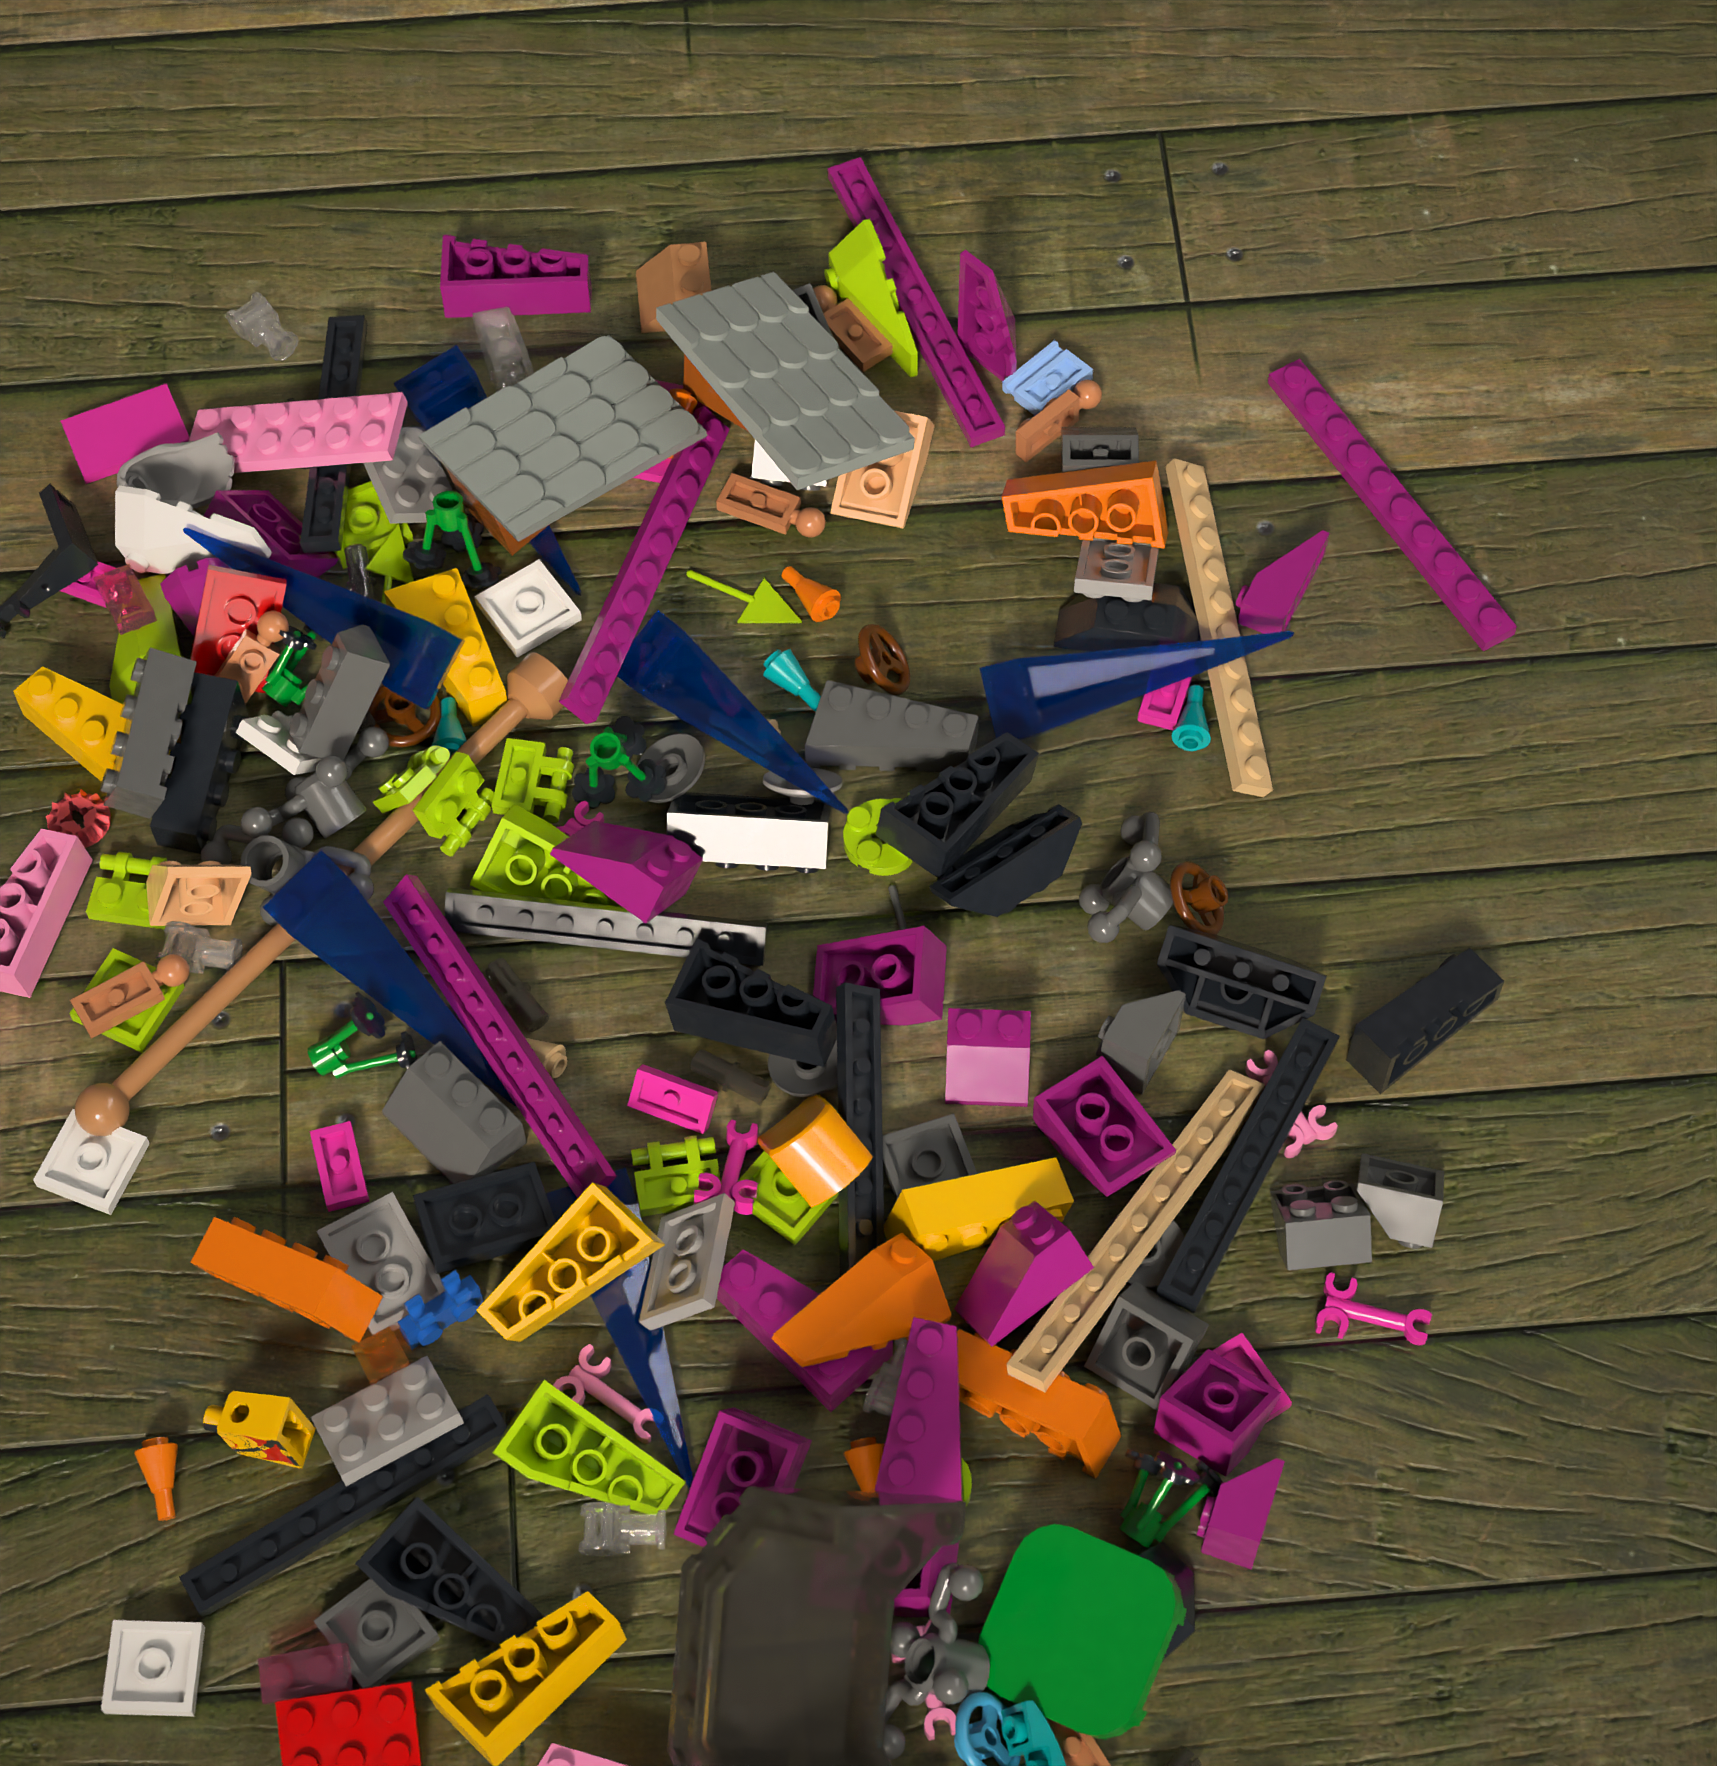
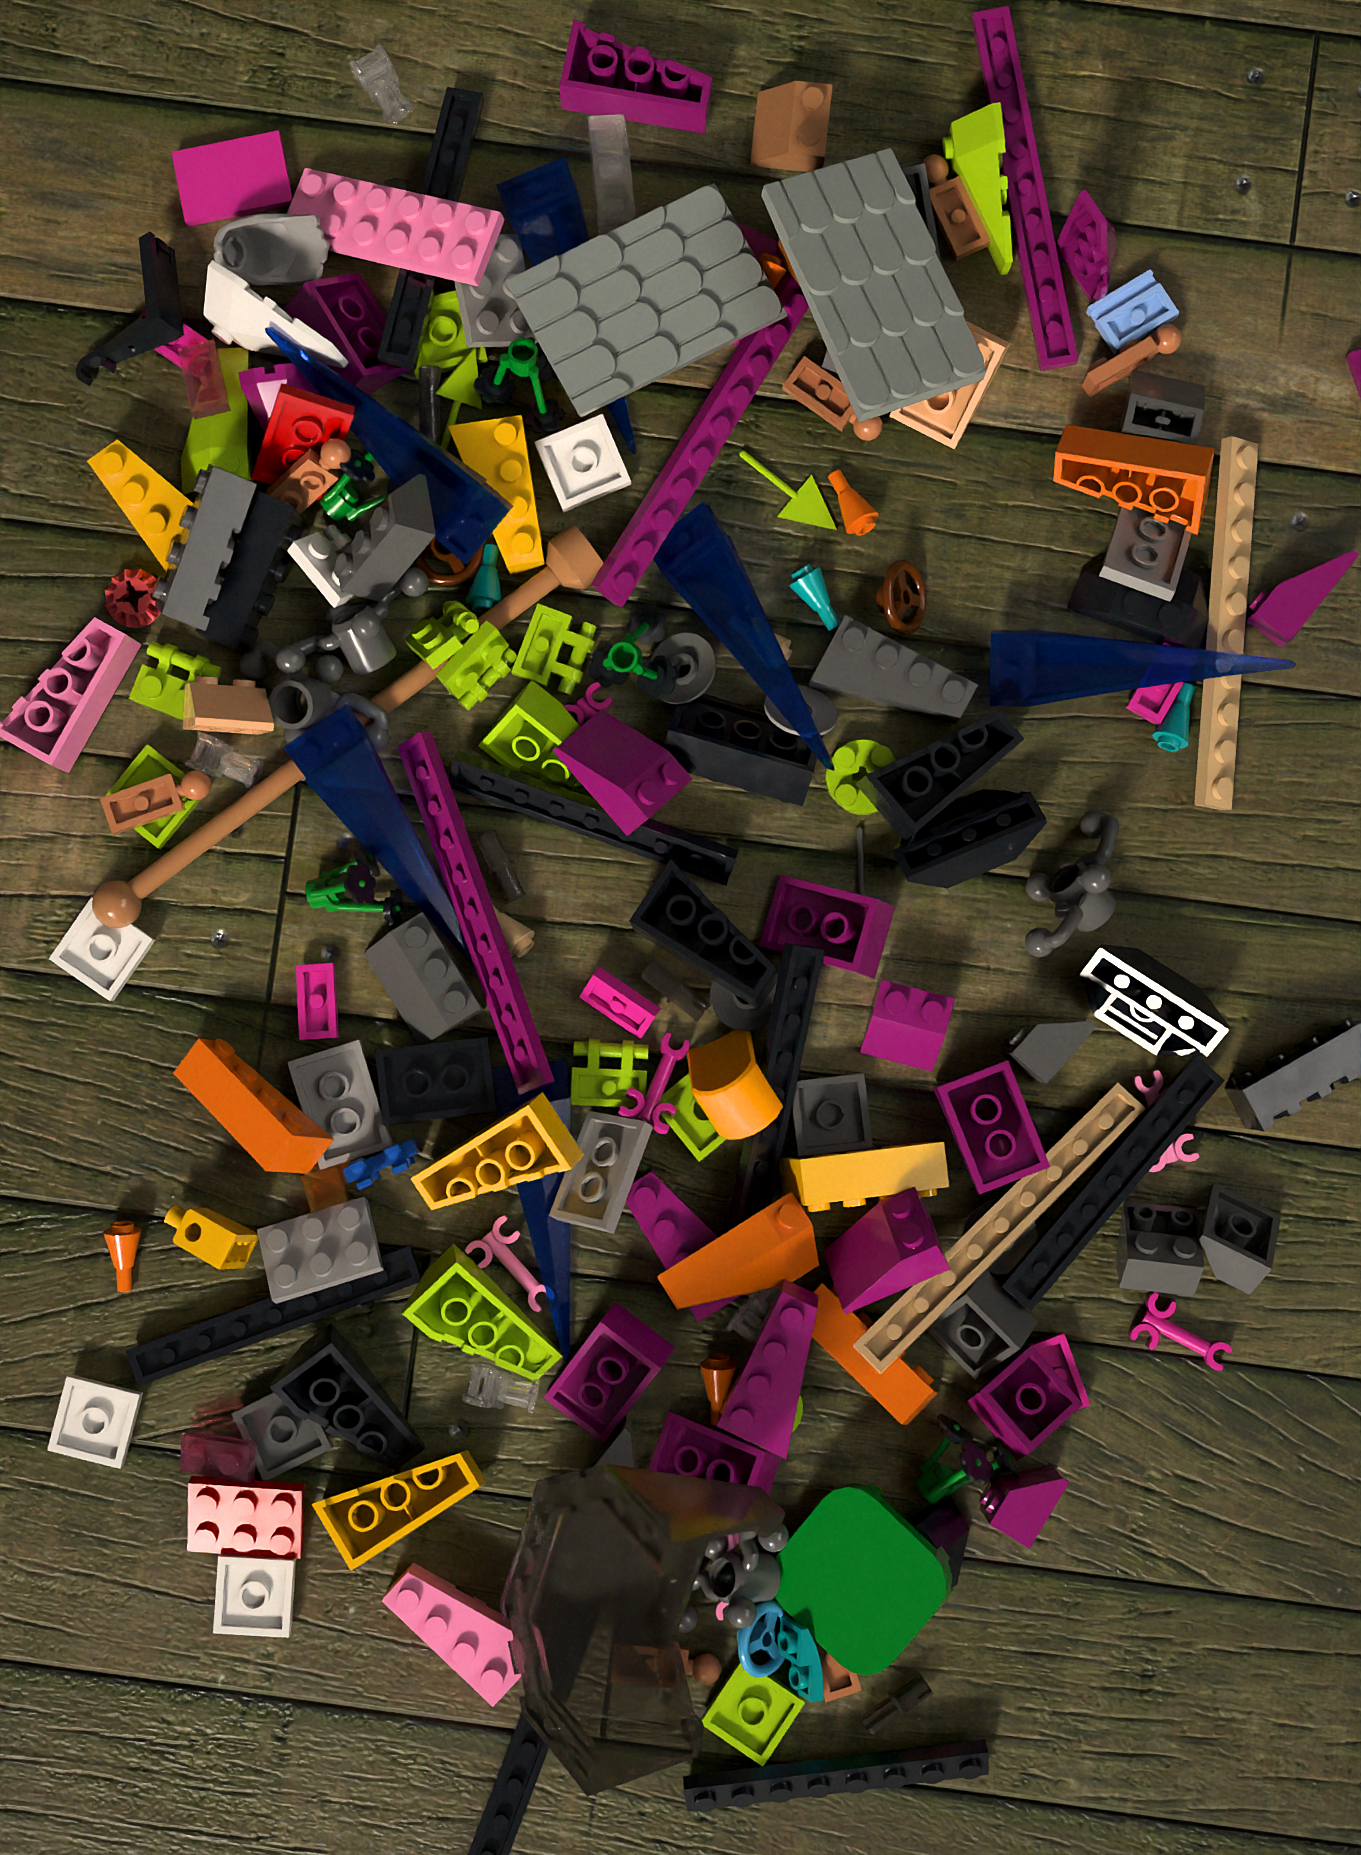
camera: 15 degrees right, 25 degrees up
reddish brown piece [1170,861,1228,935] -> none

